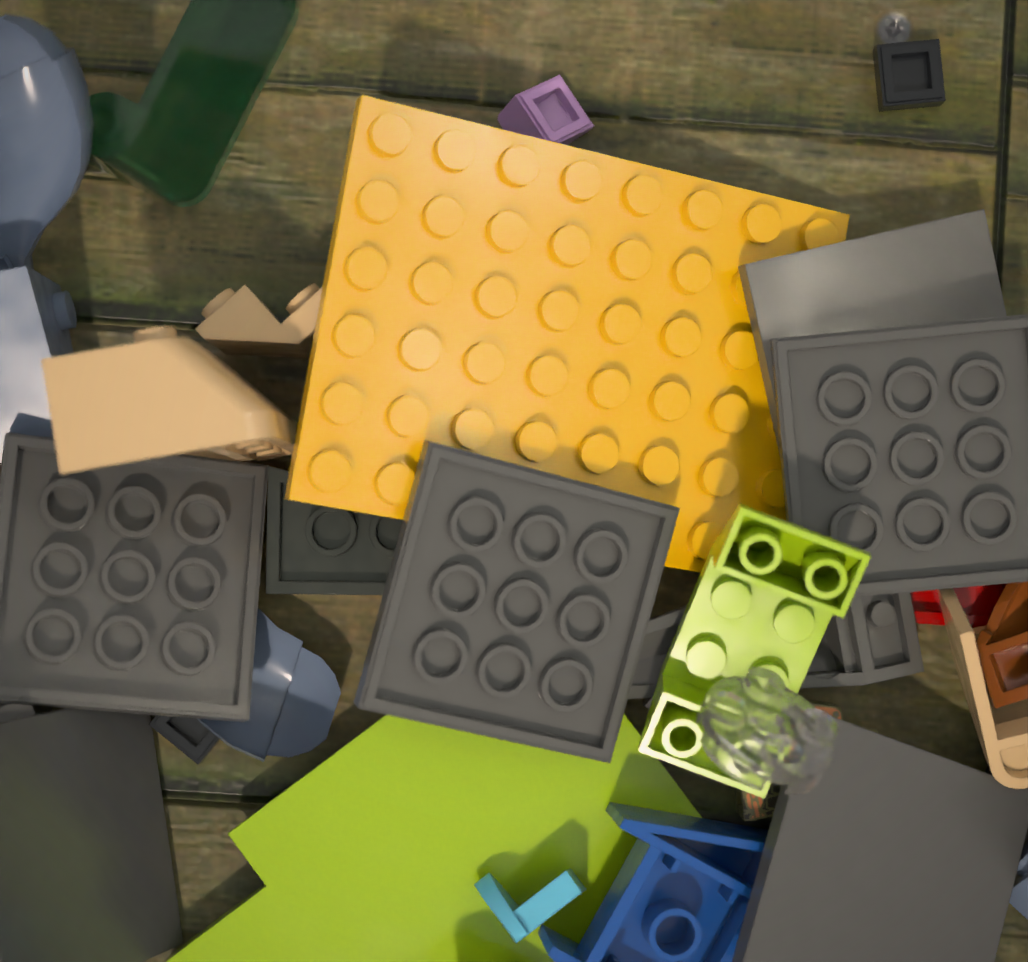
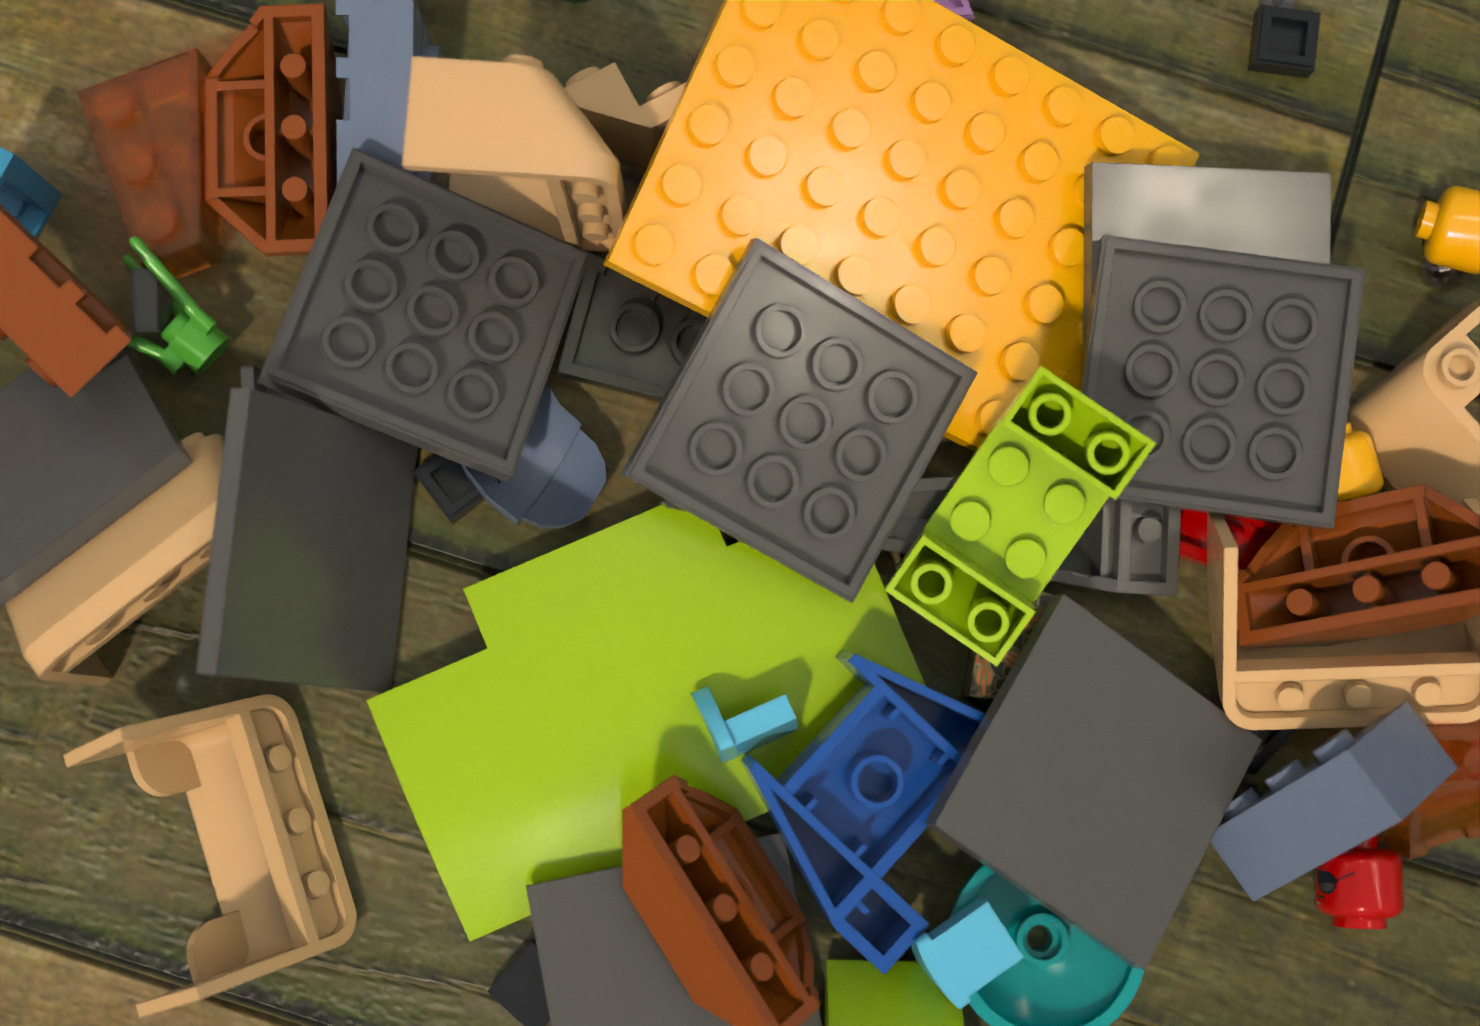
camera: 10 degrees right, 5 degrees down
clear plate [696,667,839,795] -> none

